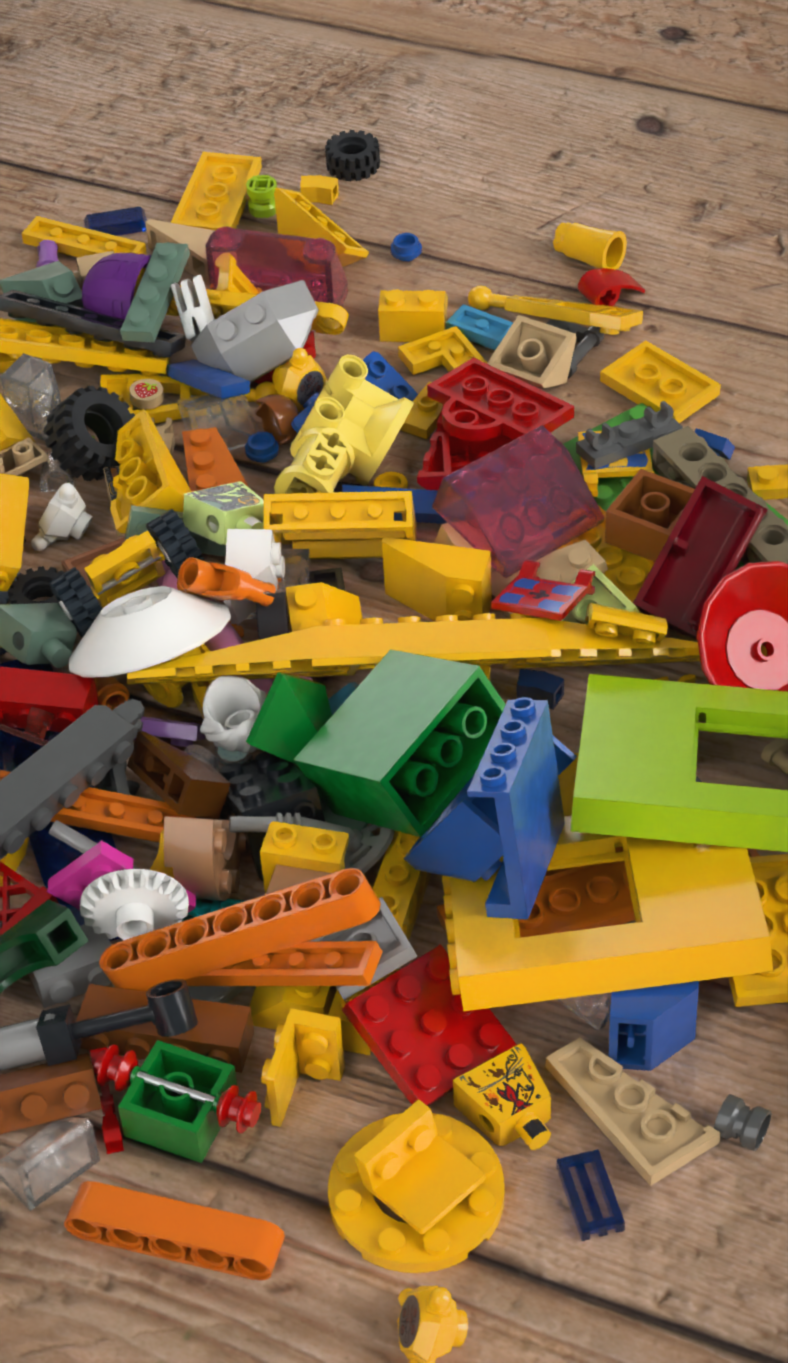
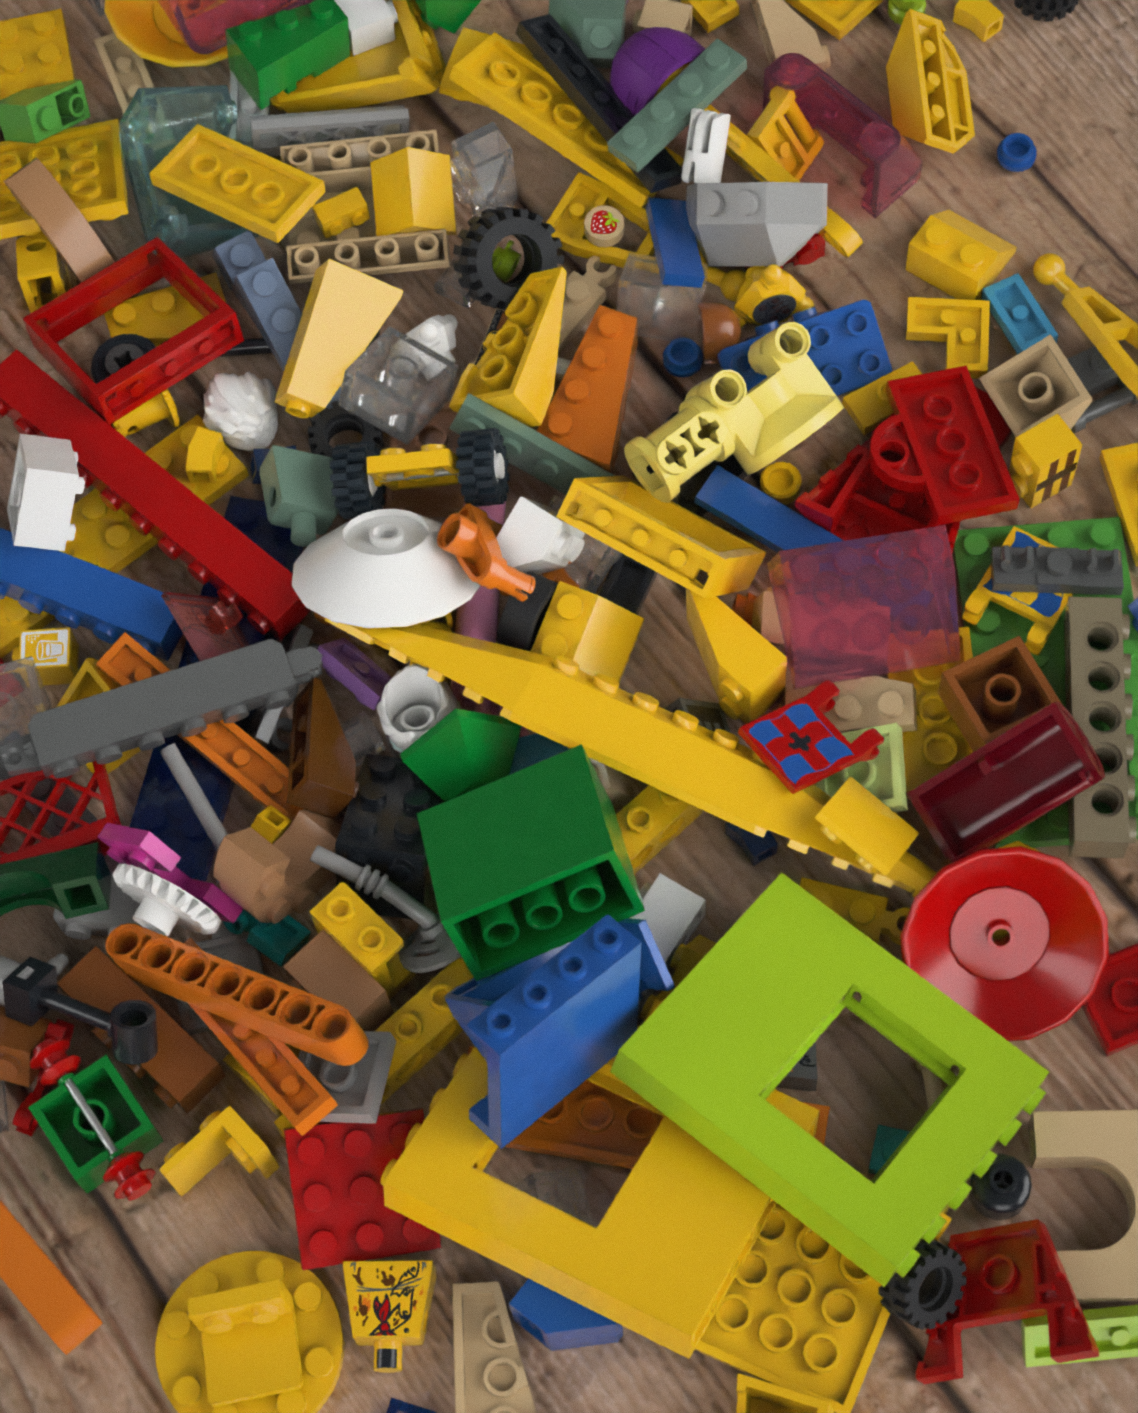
camera: 35 degrees right, 20 degrees up
yellowish green torso [183,481,264,545] -> none
none -> clear brick [338,326,459,445]
none -> yellow brick [1008,413,1083,509]

